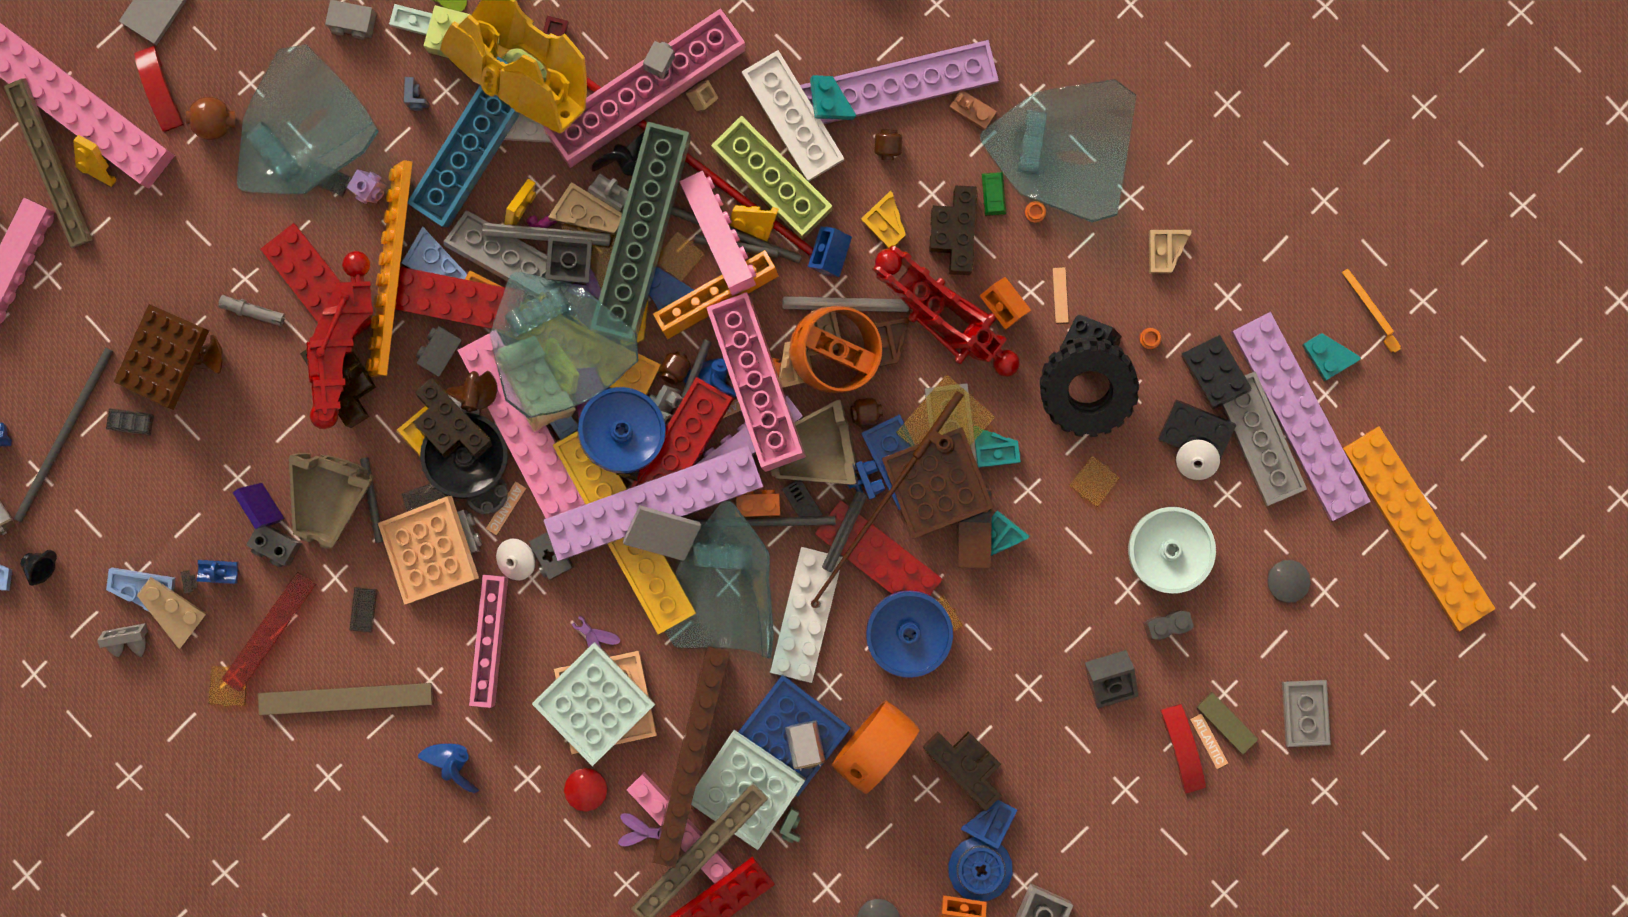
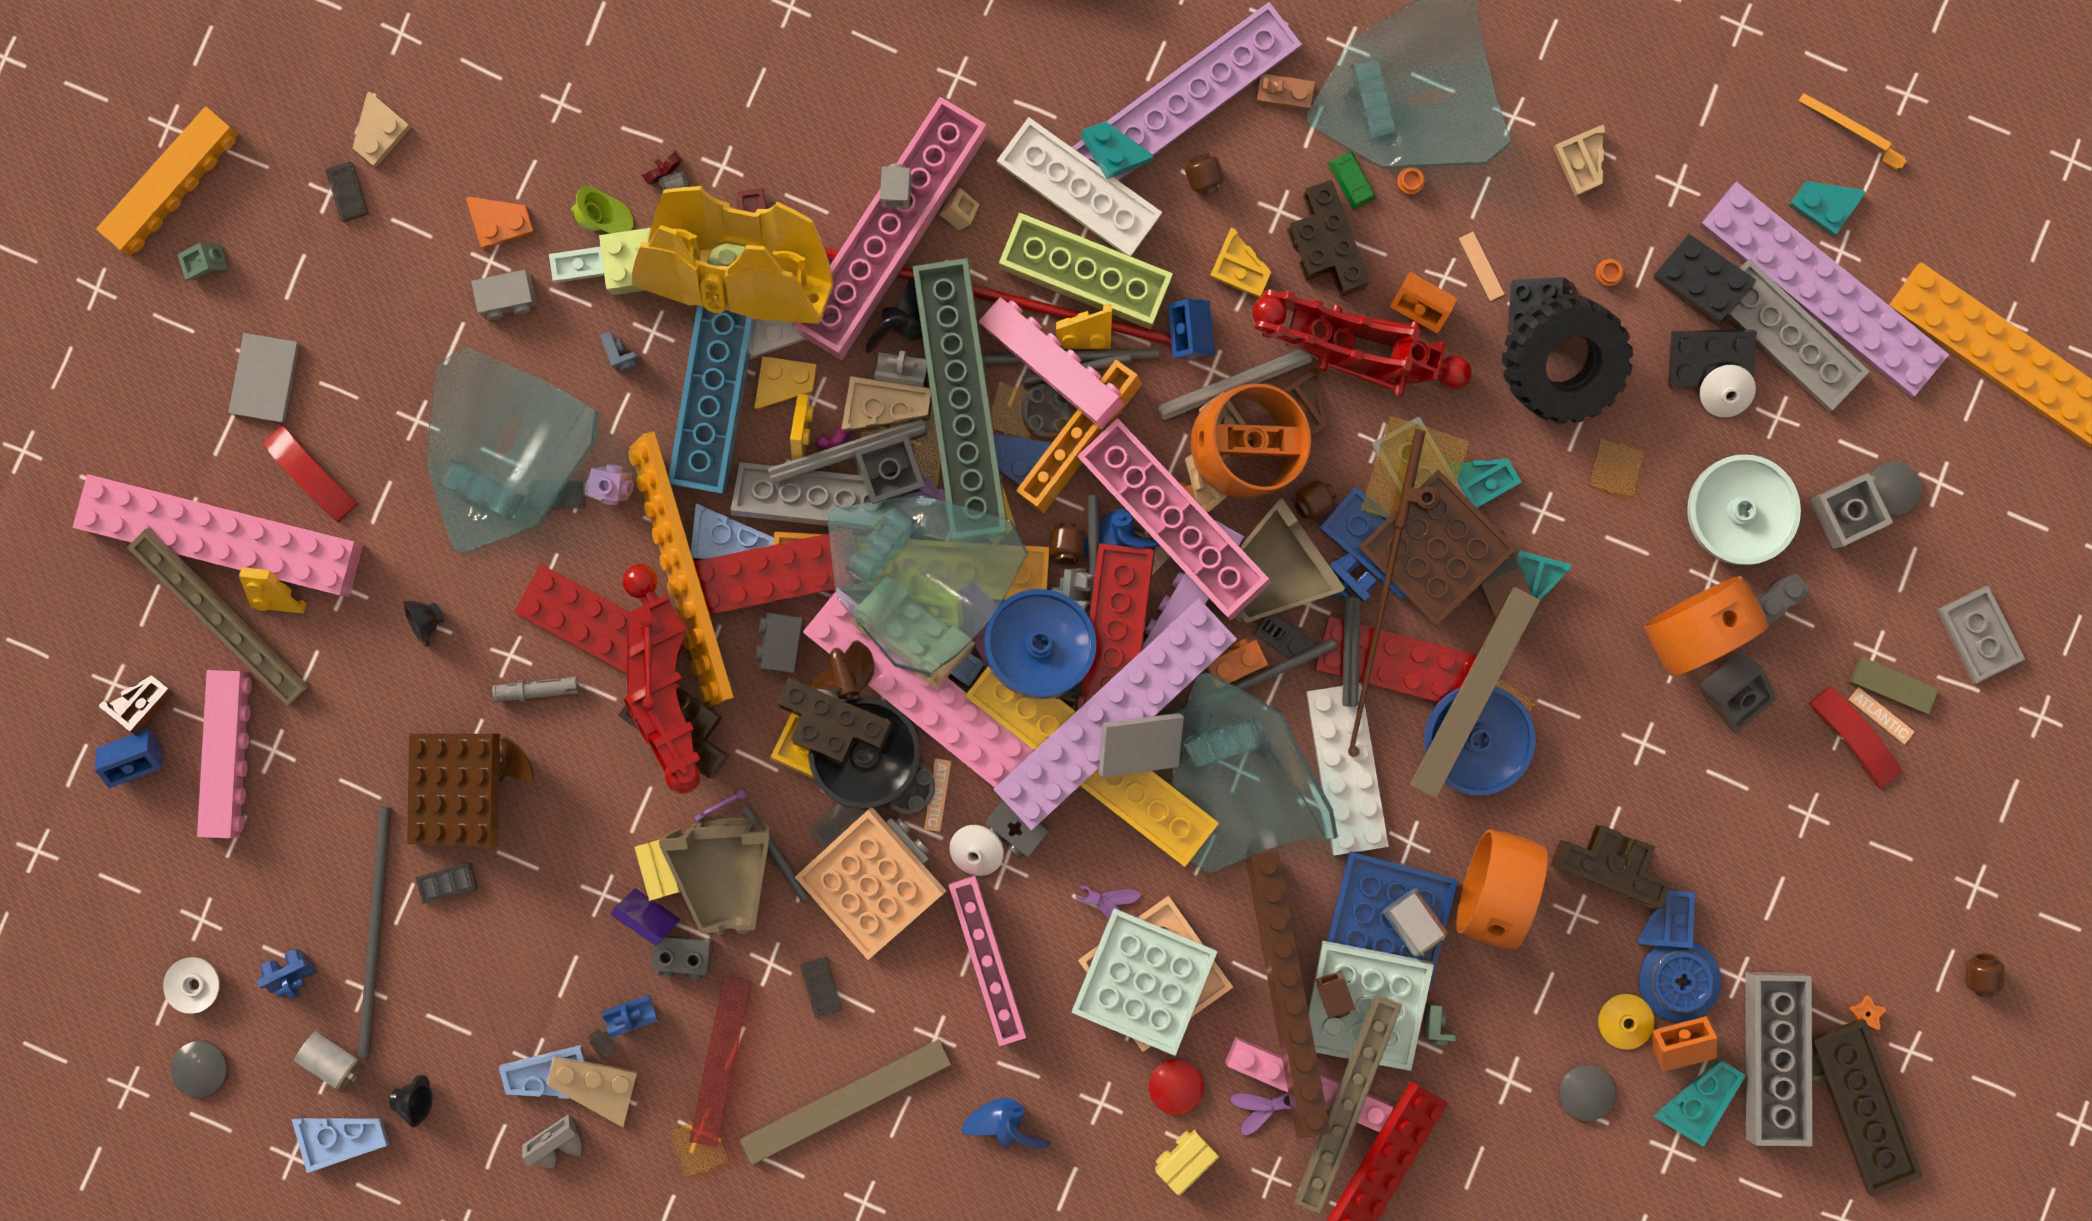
camera: 20 degrees left, 0 degrees up
dark orange brick [186,97,235,140] -> none
none -> black piece [403,601,444,647]
none -> light yellow brick [635,840,681,901]
none -> medium lavender hinge [694,789,747,821]
none -> yellow wing [754,356,817,410]
none -> dark grey dish [1021,384,1074,438]
none -> light yellow brick [1155,1129,1219,1196]
none -> reddish brown brick [1315,970,1355,1018]
none -> dark tan tile [1410,587,1540,798]
none -> yellow dish [1598,994,1654,1050]
none -> orange cylinder [1643,576,1769,676]
none -> light grey brick [1809,473,1893,549]

